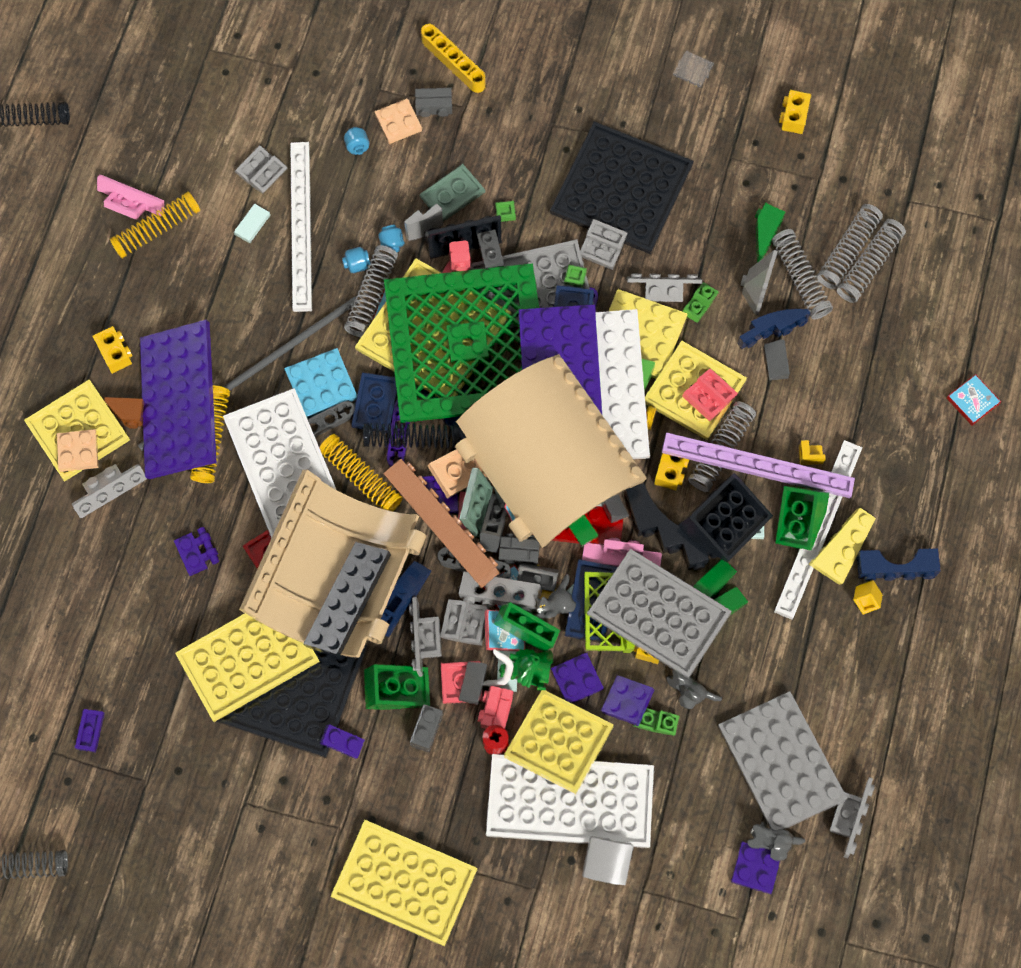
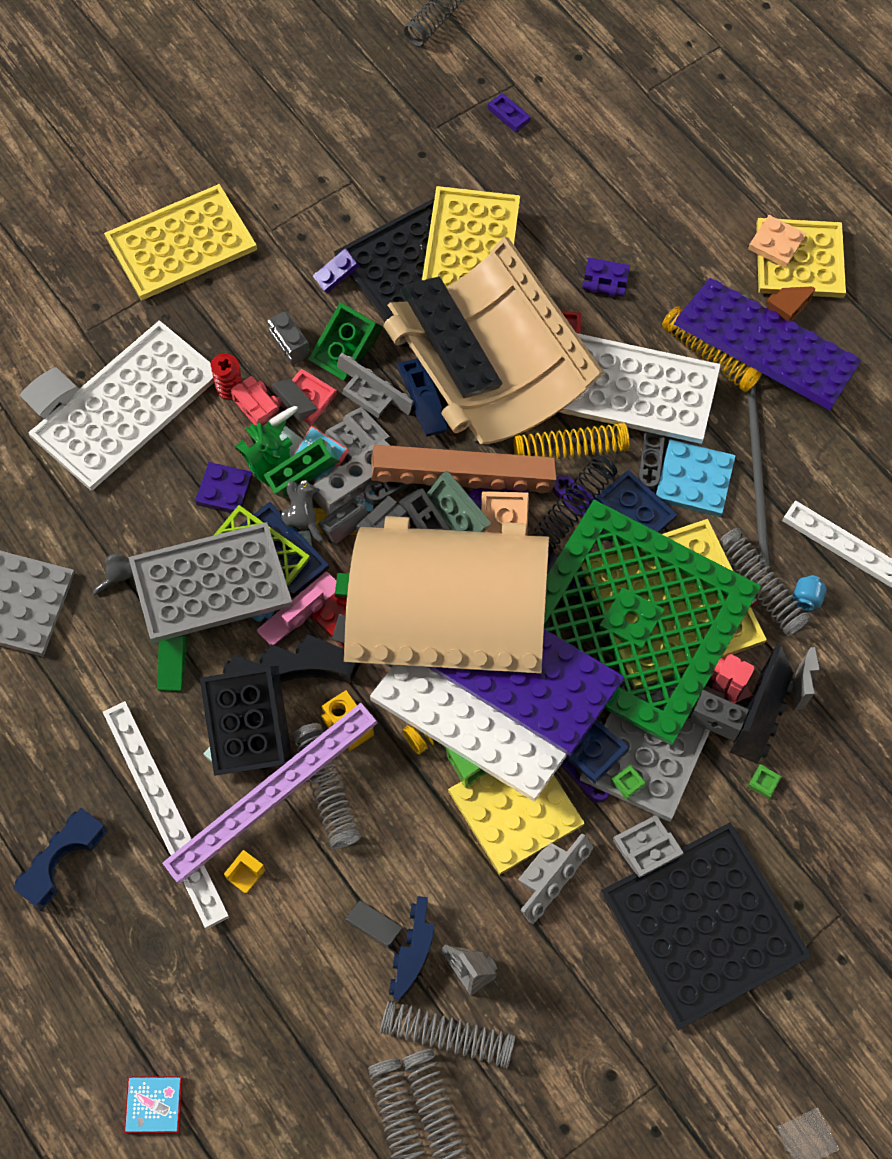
camera: 125 degrees right, 5 degrees down
light grey bracket [72,464,147,518] -> none
yellow brick [93,326,132,373] -> none
dark azure head [378,225,404,254] -> none
sand green tile [420,164,485,222] -> none
light yellow plate [504,690,614,794] -> none
dark purple plate [601,675,654,726] -> none
bright green slope [633,708,679,736] -> none
light yellow plate [645,341,747,441] -> none
bright green slope [682,282,719,323] -> none
coral slope [682,368,738,421] -> none
green slope [693,560,737,599] -> none
green slope [755,203,785,263] -> none
green slope [775,486,829,550] -> none
light yellow wing [809,508,876,585] -> none
yellow panel [853,580,883,614] -> none

